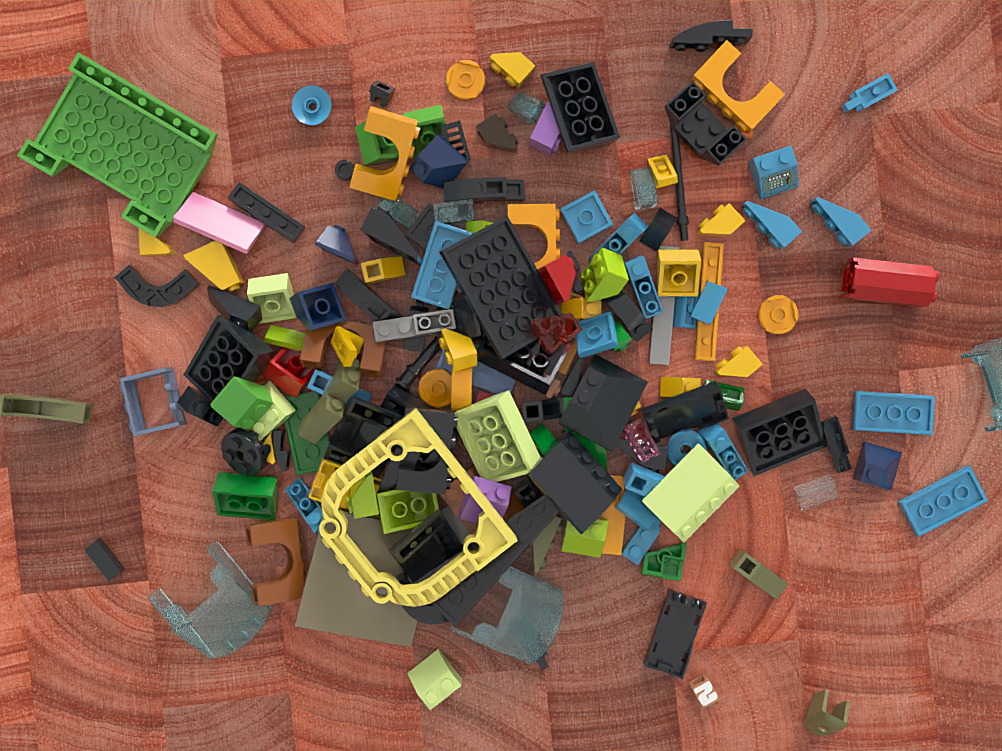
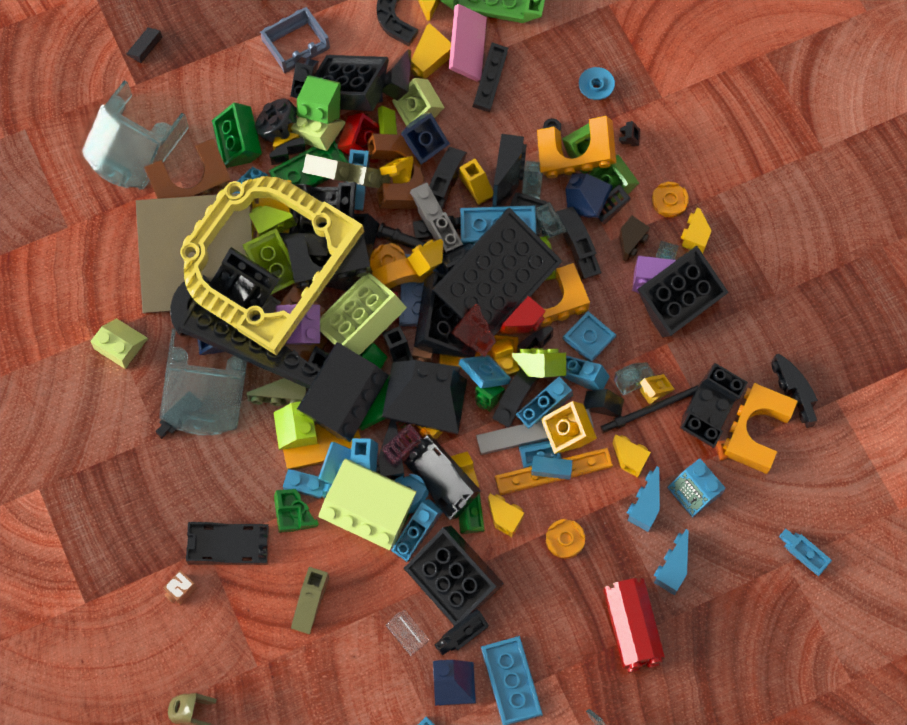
camera: 70 degrees right, 20 degrees down
dark blue slope [315,225,359,265] -> none

